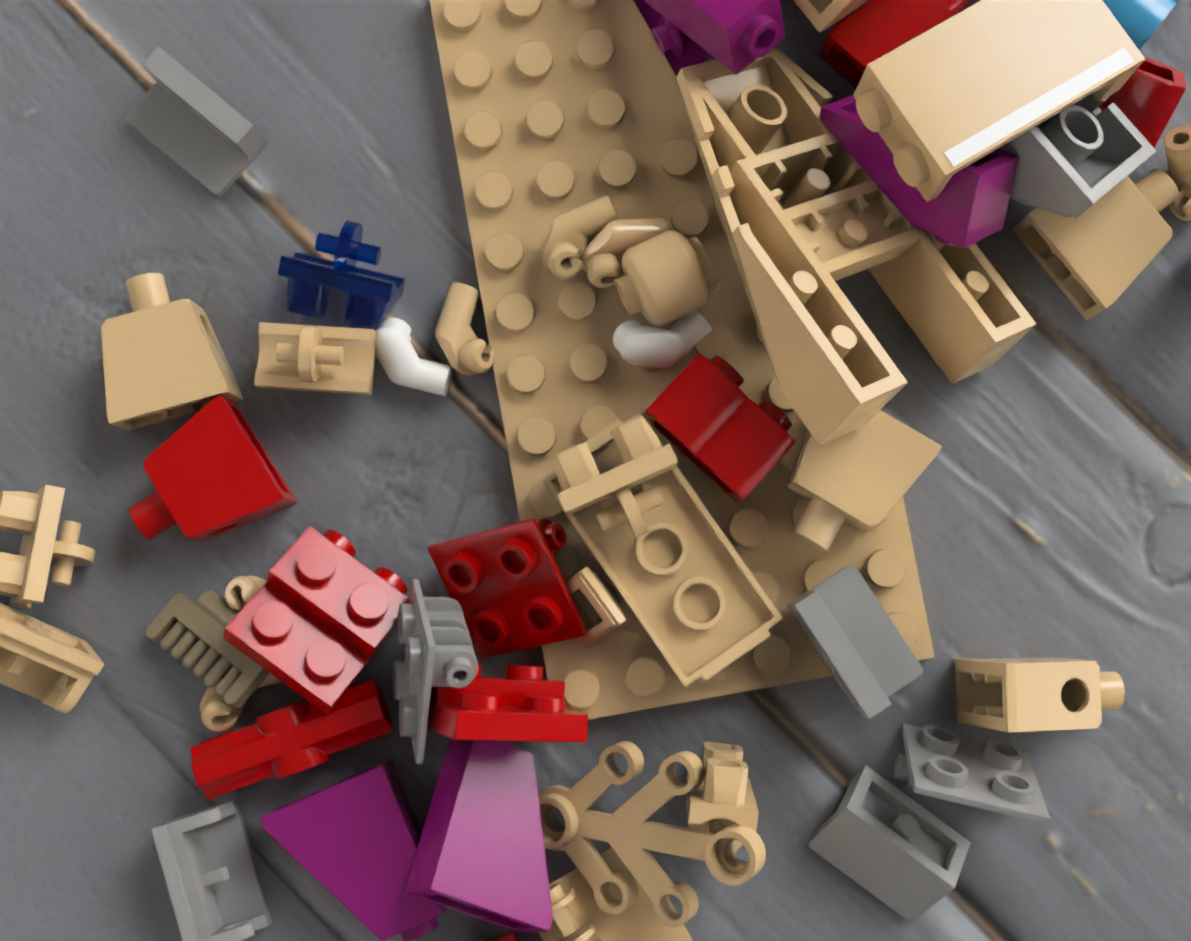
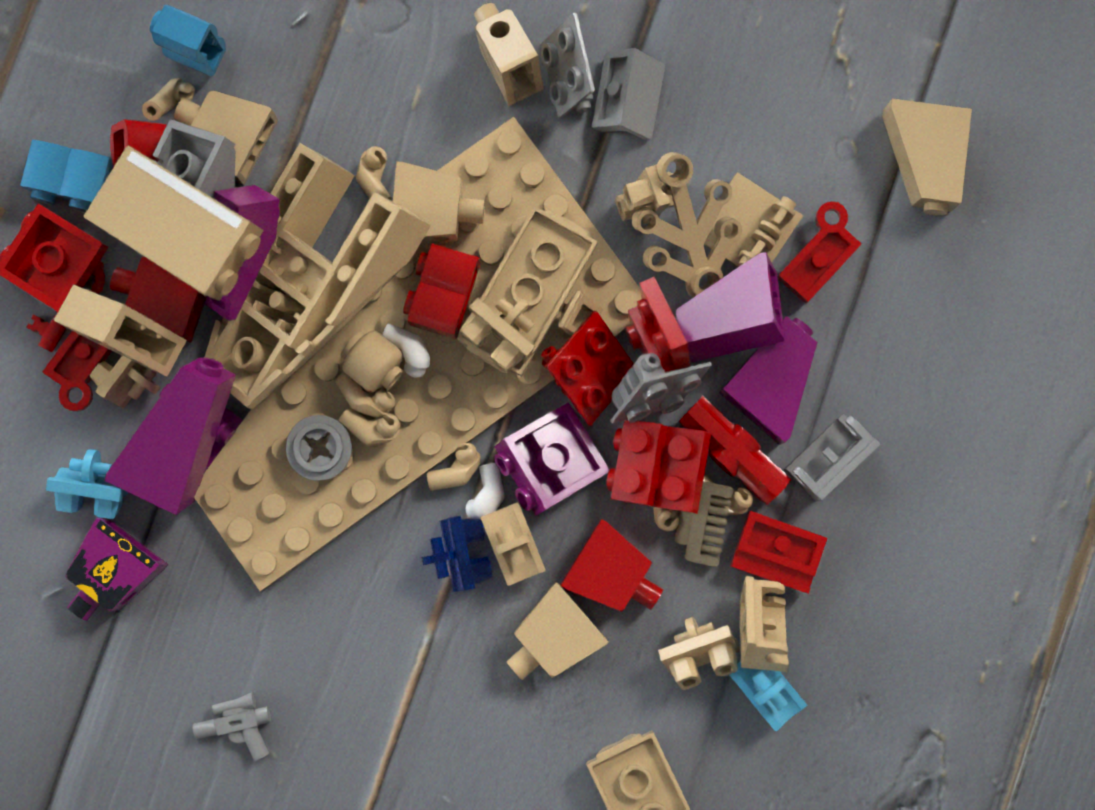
camera: 125 degrees left, 0 degrees up
light grey panel [126,46,267,197] -> none
light grey panel [787,565,923,719] -> none
none -> light grey gear [286,415,352,481]
none -> tan arm [356,146,392,200]
none -> plate [494,402,610,516]
none -> red plate [730,511,828,594]

